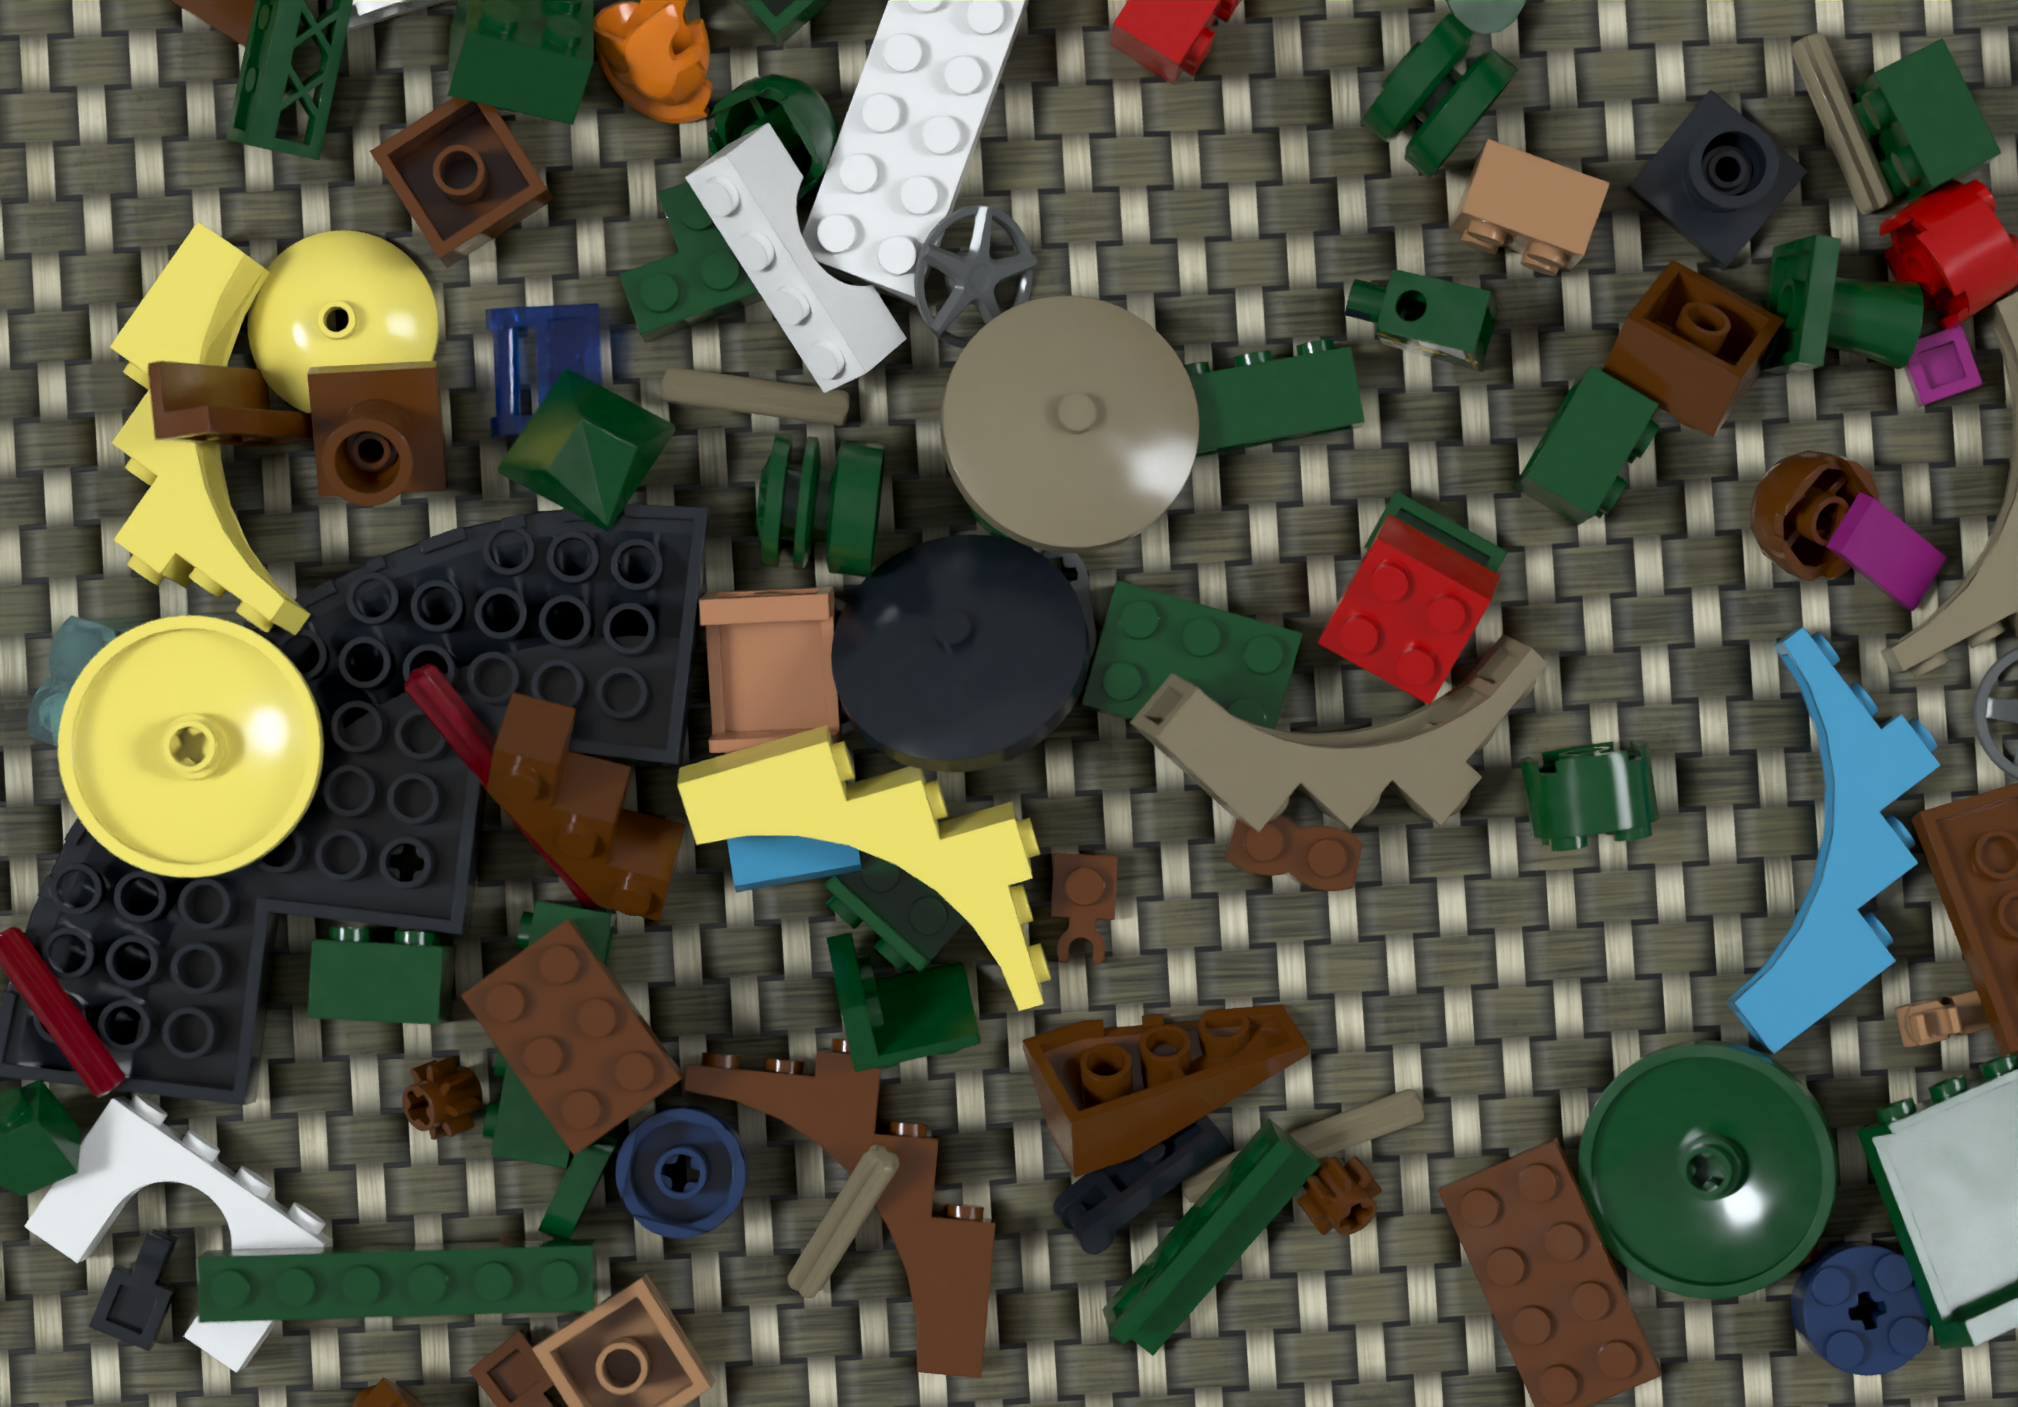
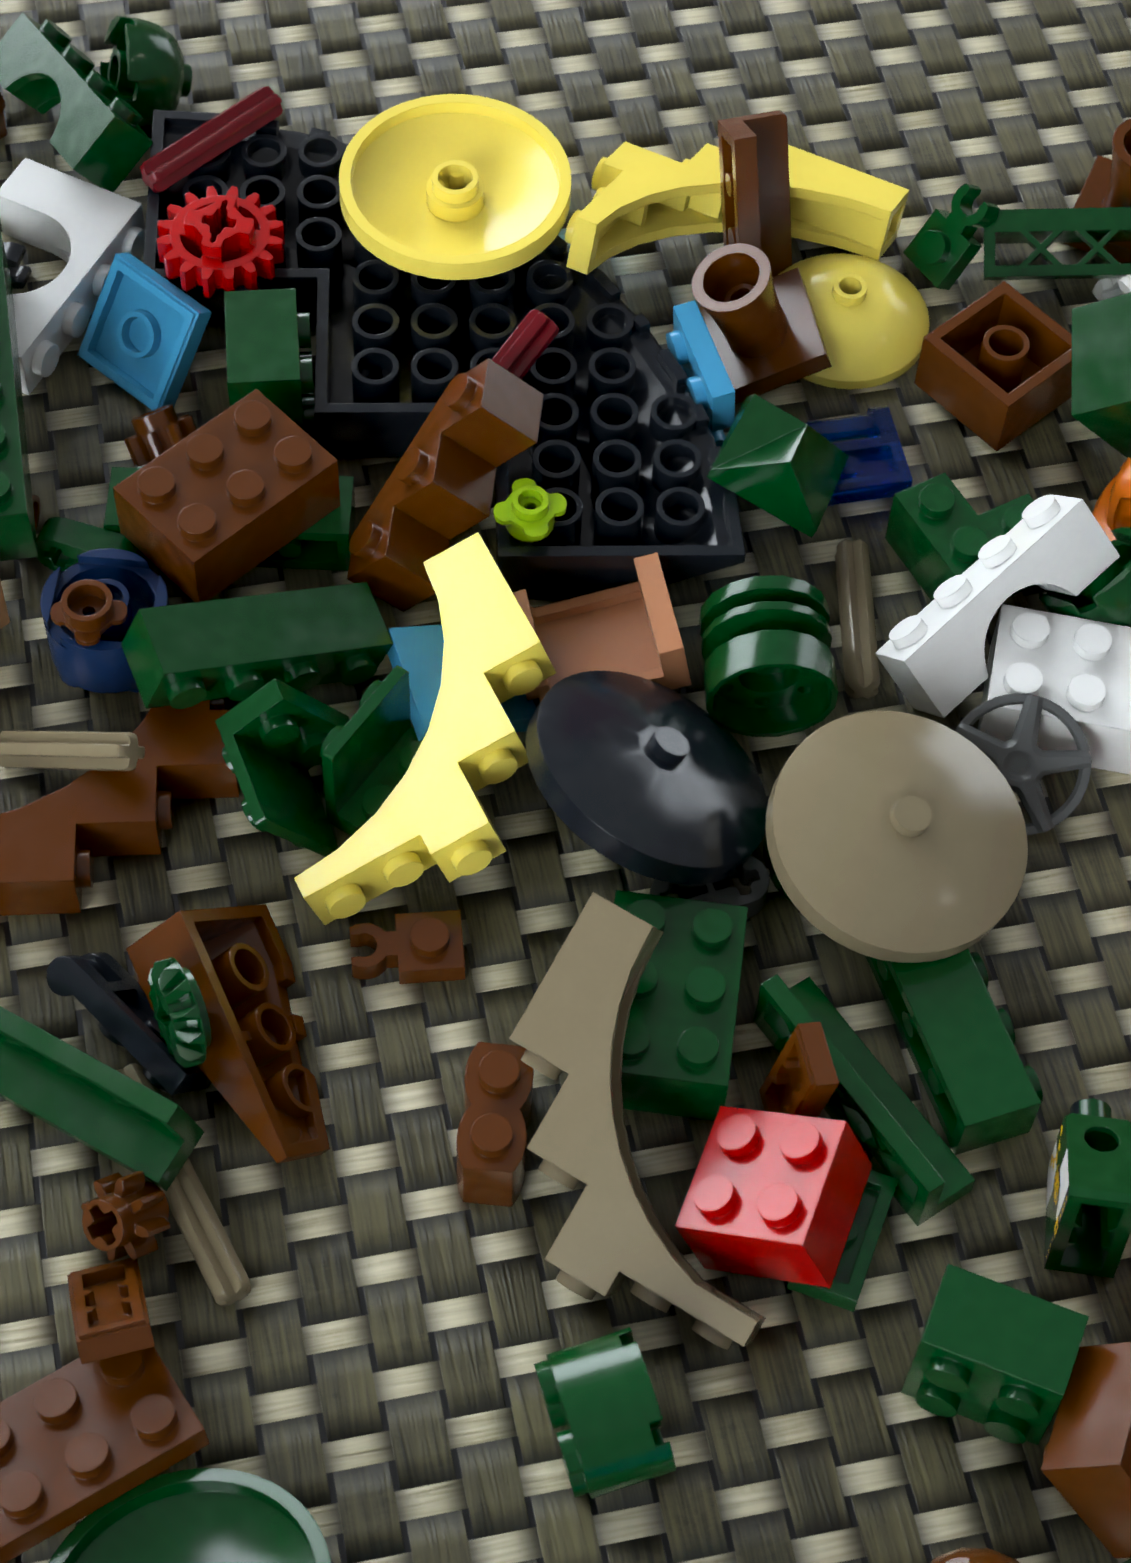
camera: 85 degrees right, 30 degrees down
none -> reddish brown plate [50,579,128,646]
none -> reddish brown plate [67,1258,155,1365]
none -> dark azure plate [77,253,212,410]
none -> dark green brick [121,582,393,709]
none -> dark green gear [148,957,211,1068]
none -> red gear [156,186,285,298]
none -> lime plate [493,478,567,542]
none -> dark azure plate [666,300,735,447]
none -> dark green fence [754,974,975,1226]
none -> reddish brown plate [759,1021,839,1117]
none -> dark green plate [903,183,1000,290]

